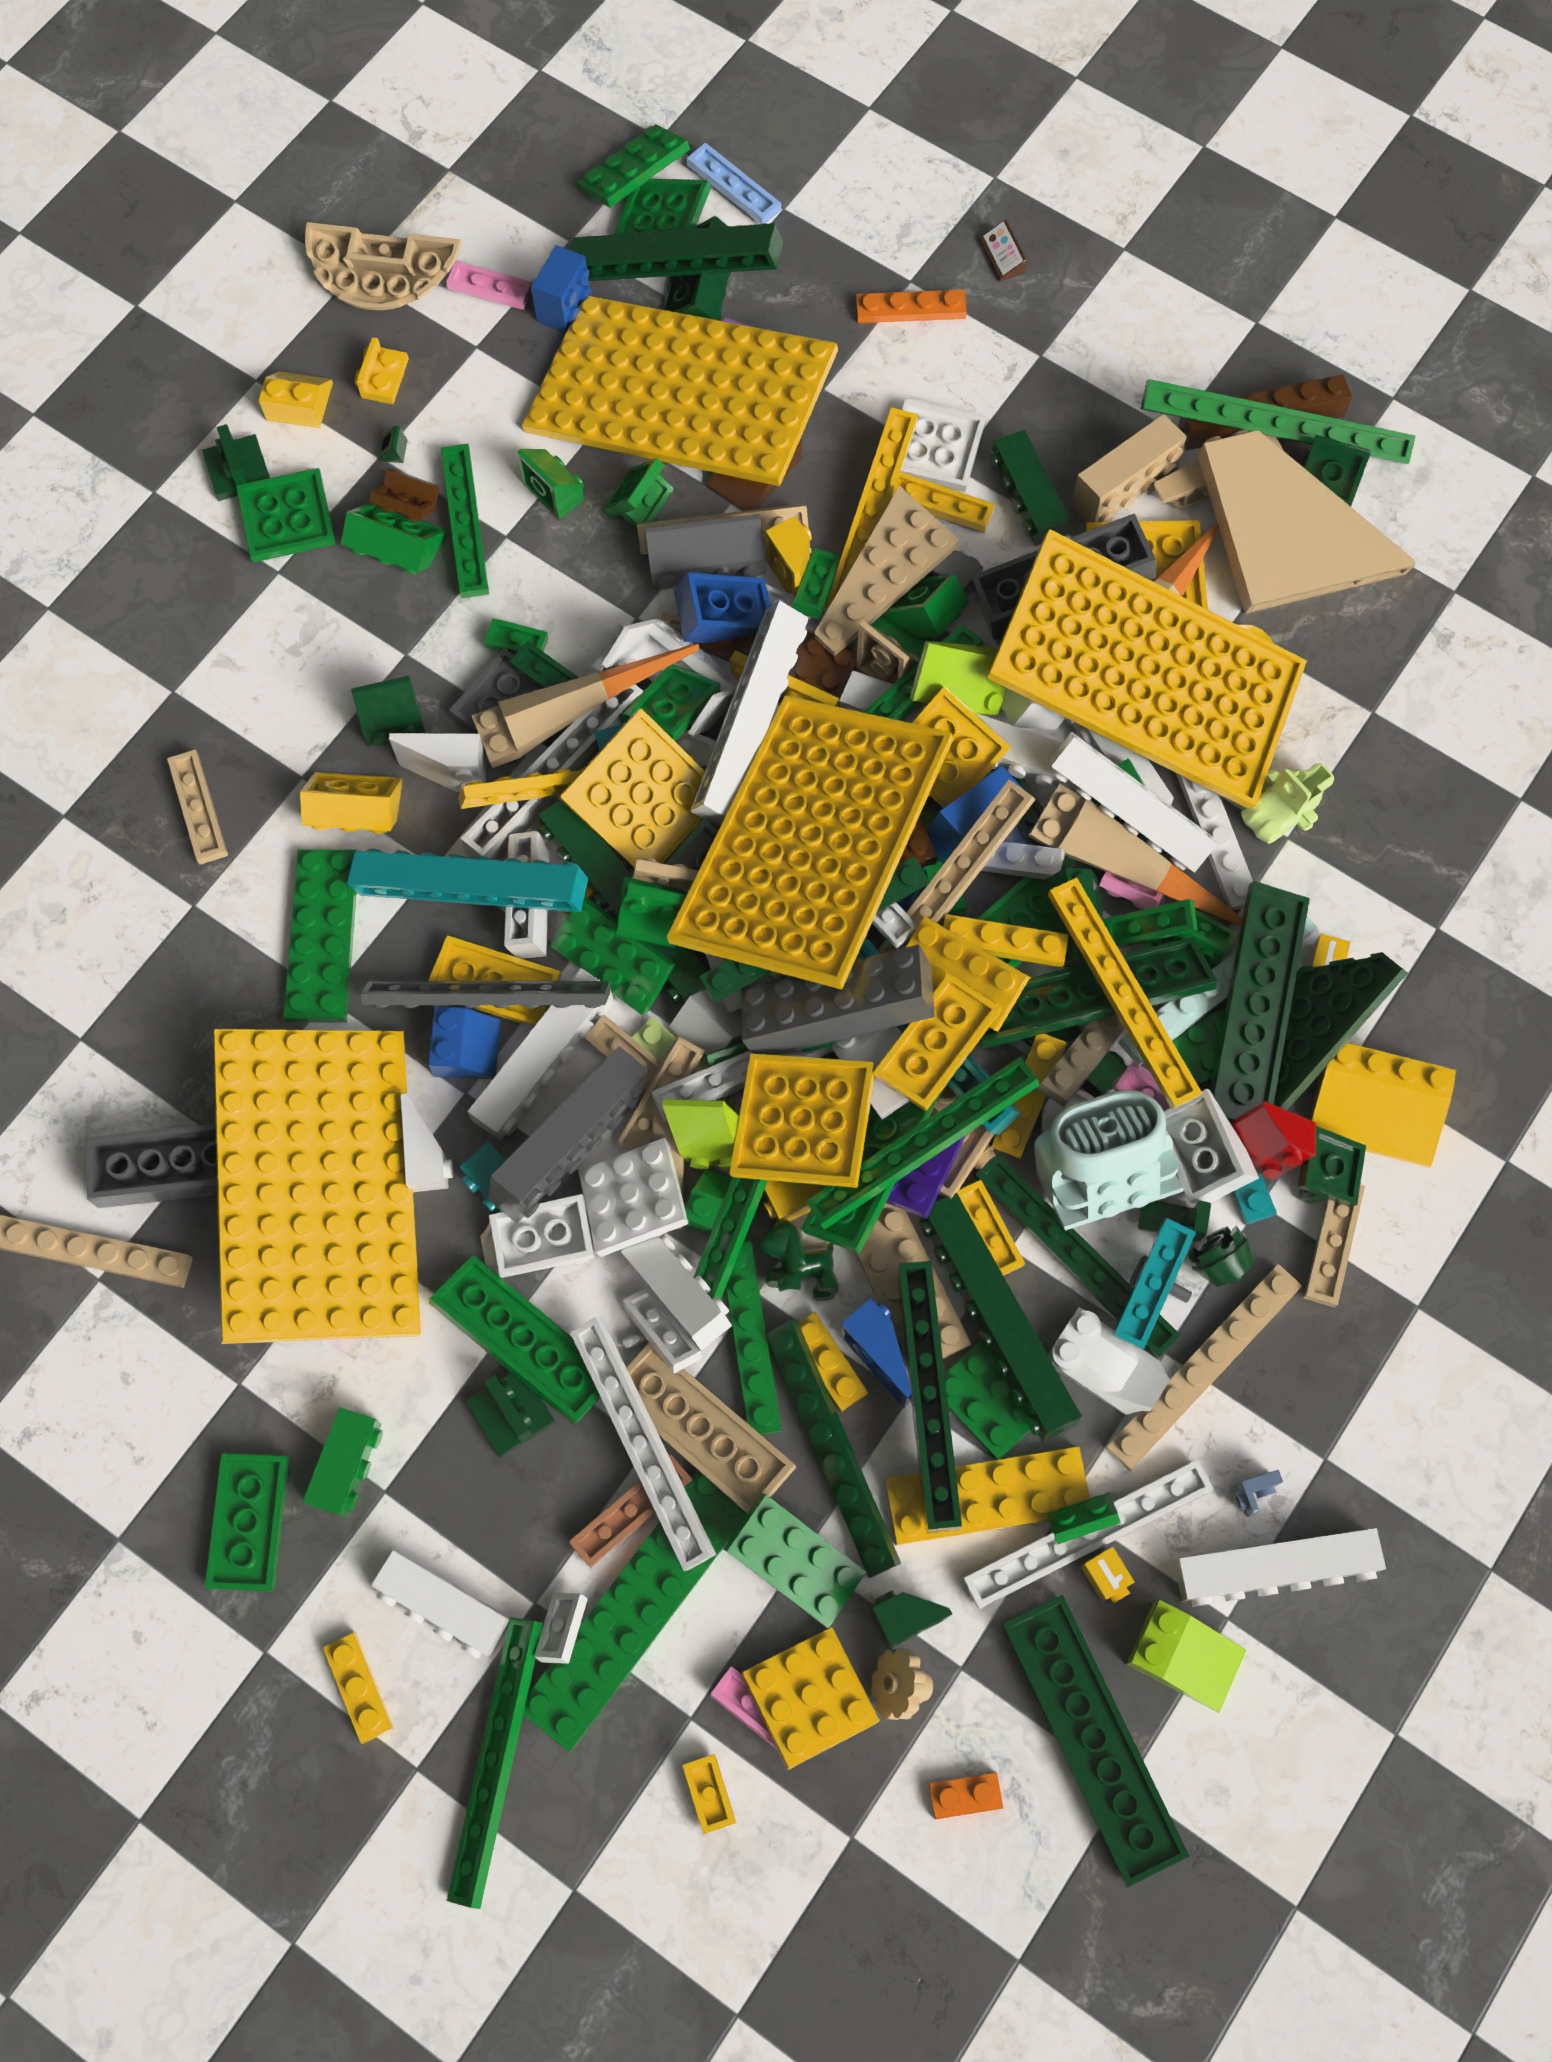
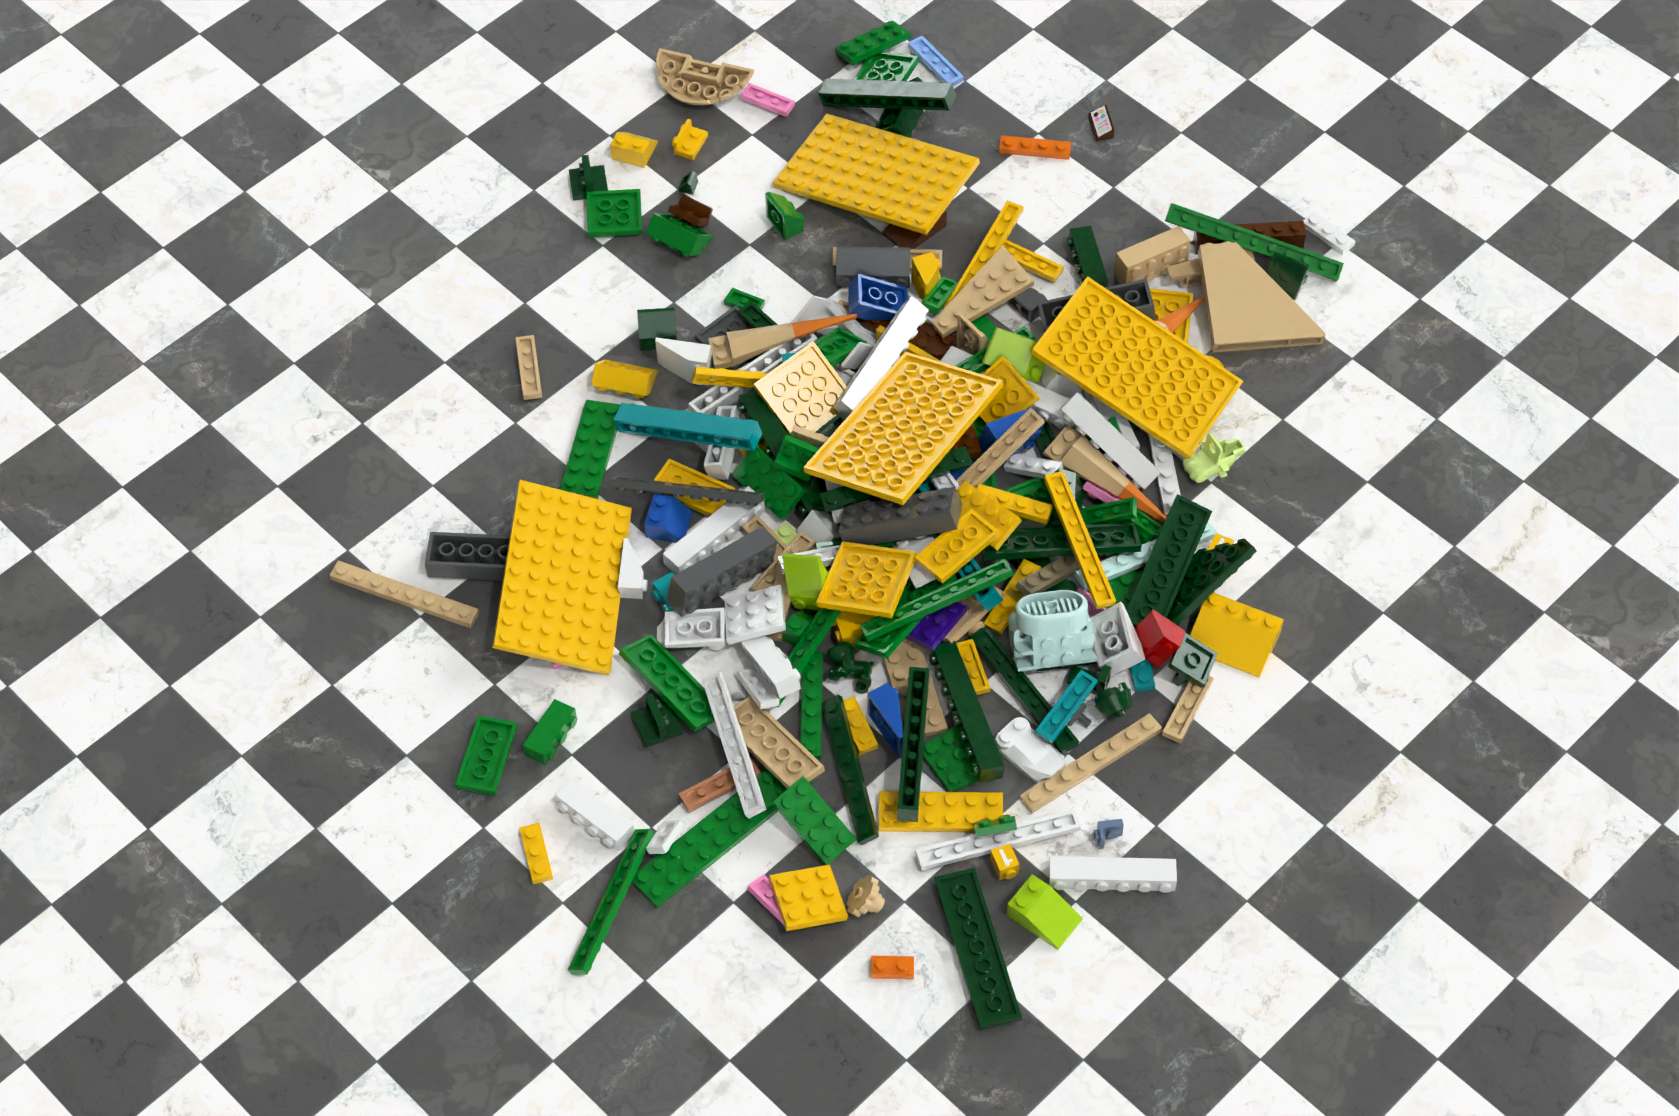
camera: 10 degrees right, 15 degrees down
green plate [441,444,490,599] -> none
blue brick [531,245,591,333] -> none
green bracket [602,458,674,531] -> none
yellow plate [682,1754,737,1835] -> none
dark green slope [870,1590,952,1649] -> none
green slope [883,574,969,639] -> none
white plate [901,398,986,492] -> none
none -> white plate [1303,212,1355,255]

